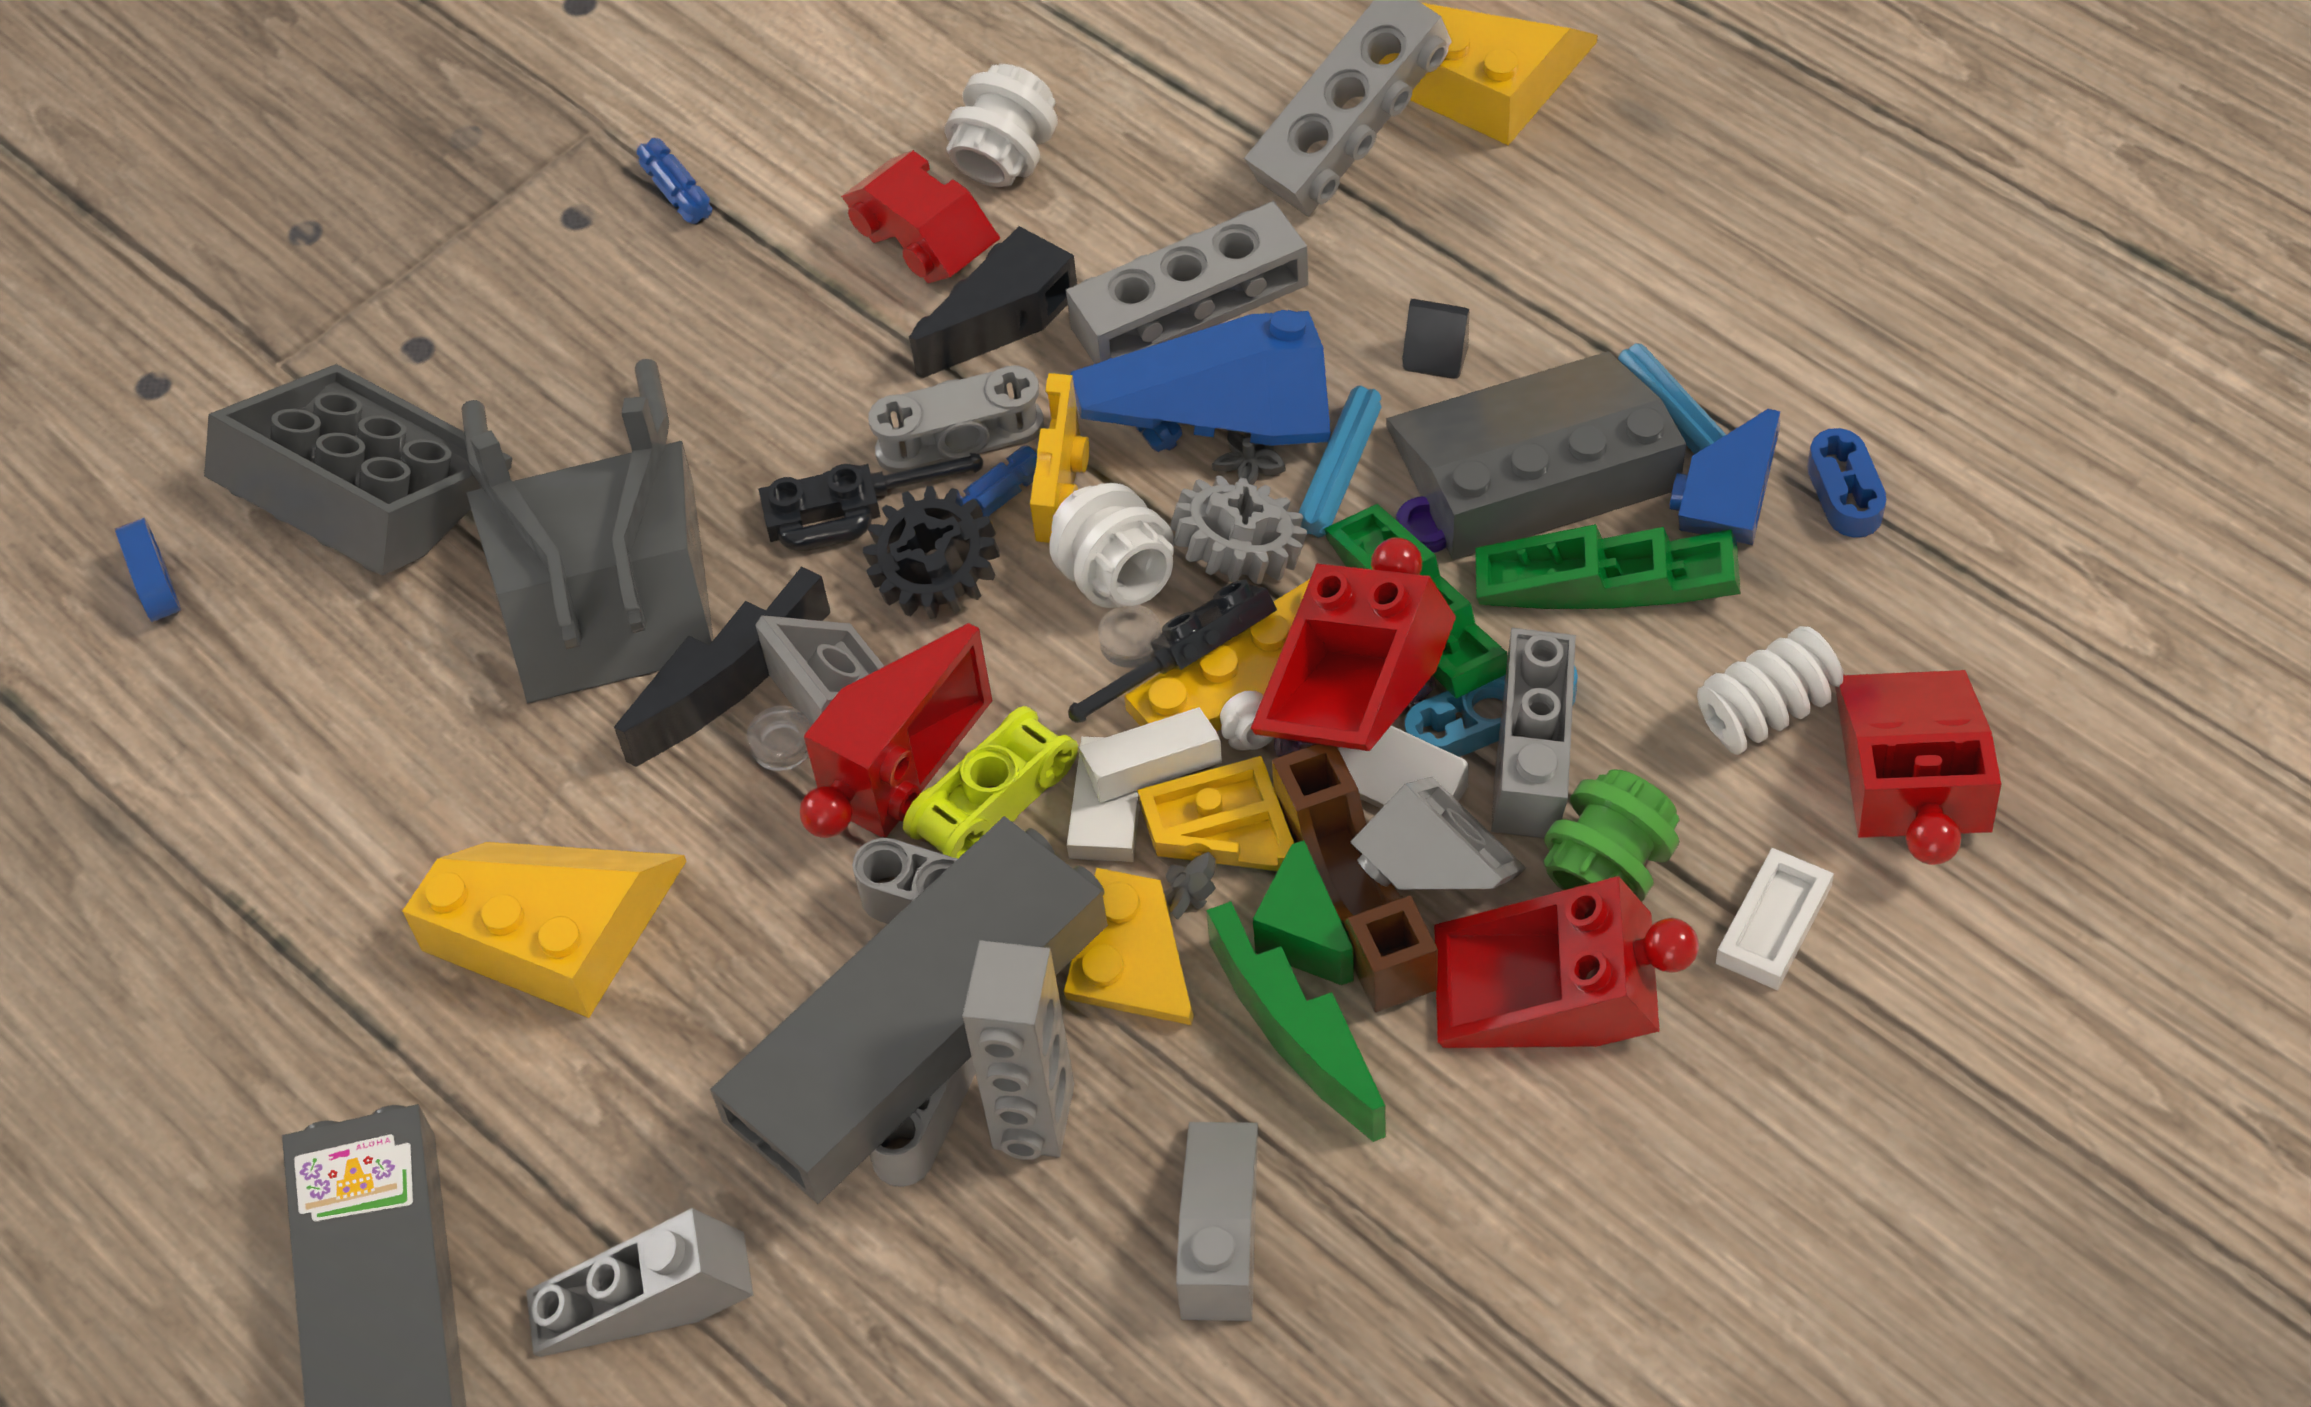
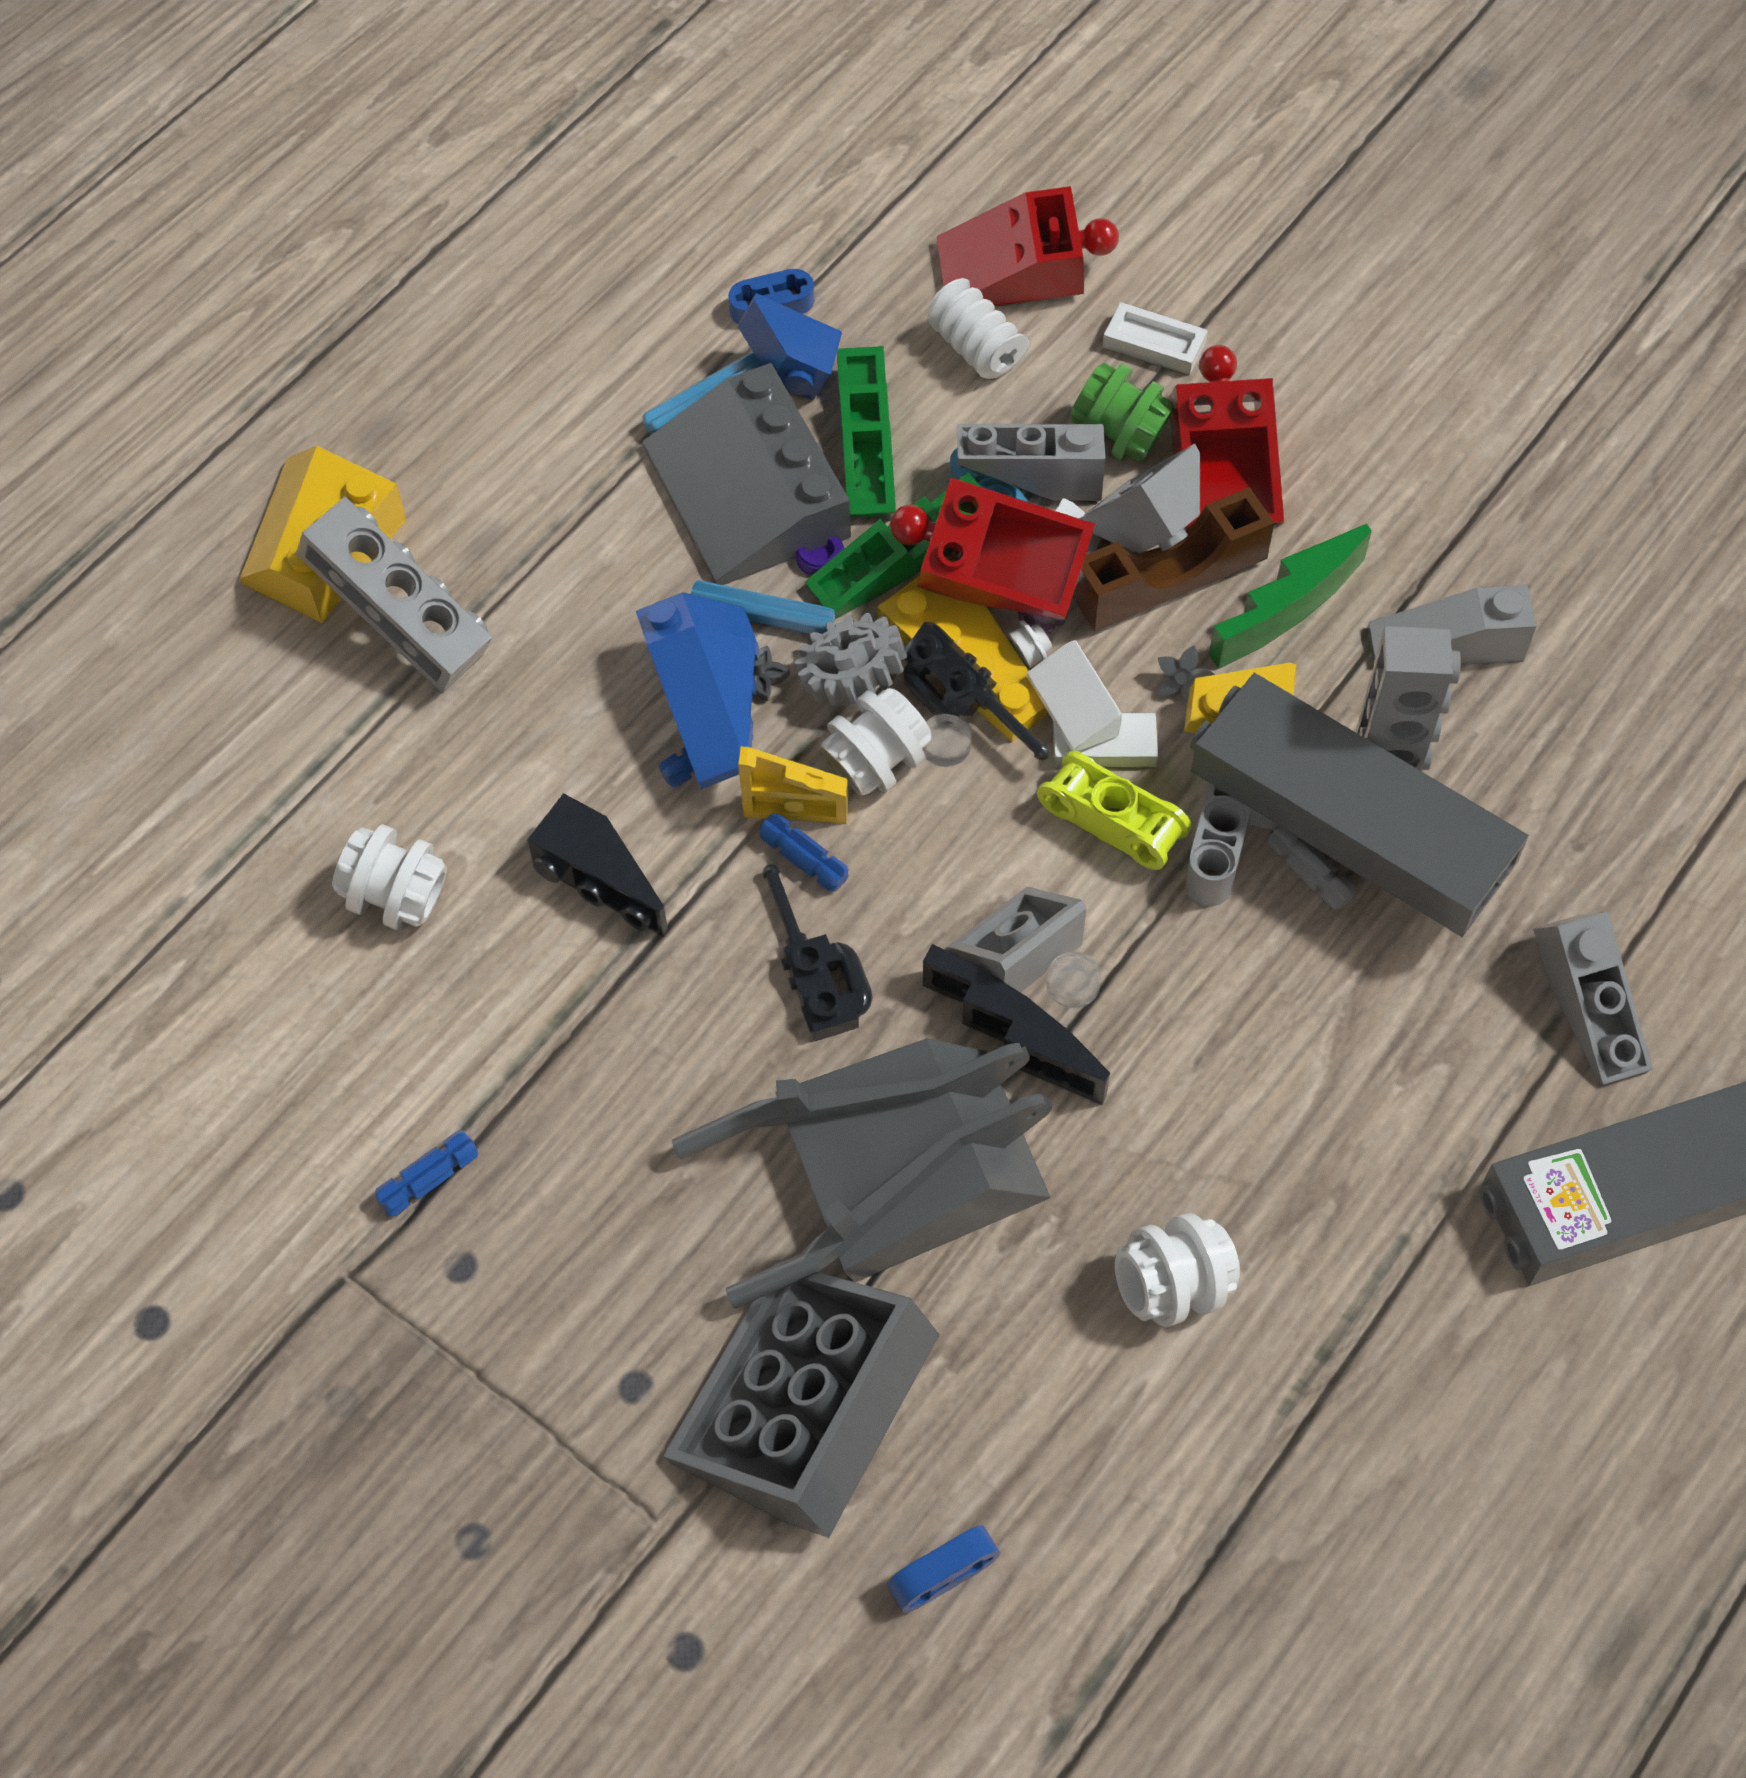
camera: 100 degrees left, 5 degrees up
yellow wedge [402,842,687,1018] -> none
red slope [799,623,993,838] -> none
red brick [841,150,1001,284] -> none
black gear [863,486,1000,619] -> none
light grey piece [868,365,1044,473] -> none
light grey brick [1066,201,1309,364] -> none
yellow wing [1137,755,1294,871] -> none
green slope [1253,840,1354,986] -> none
black slope [1402,299,1469,379] -> none
none -> white piece [1115,1213,1240,1327]

